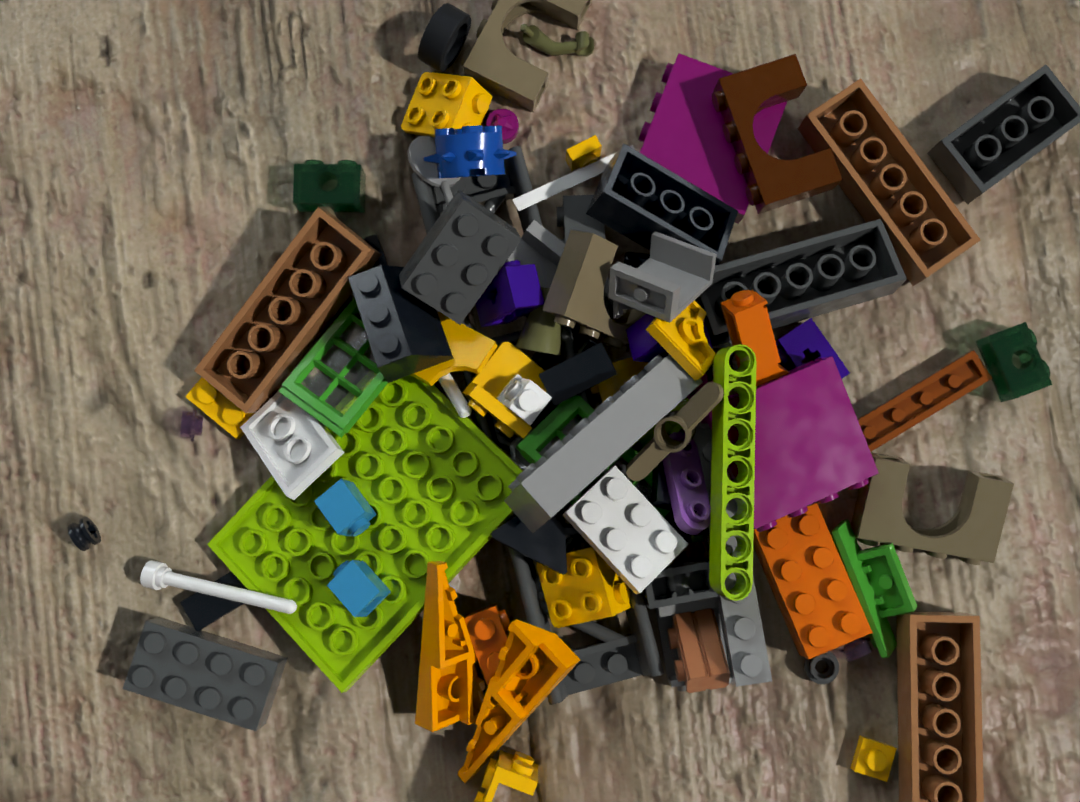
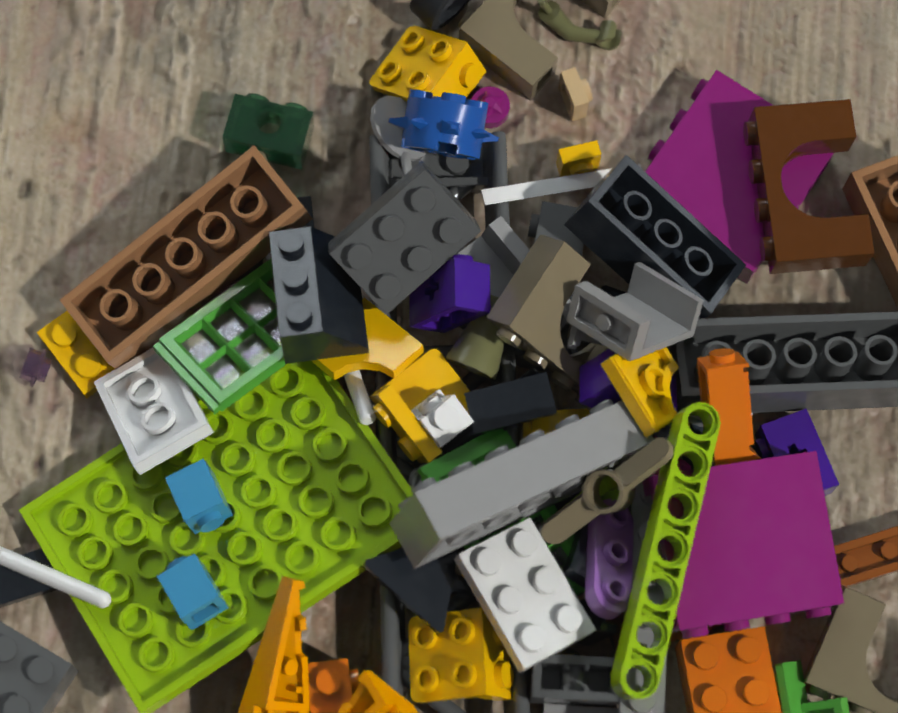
camera: 10 degrees right, 10 degrees down
none -> tan plate [558,67,593,122]

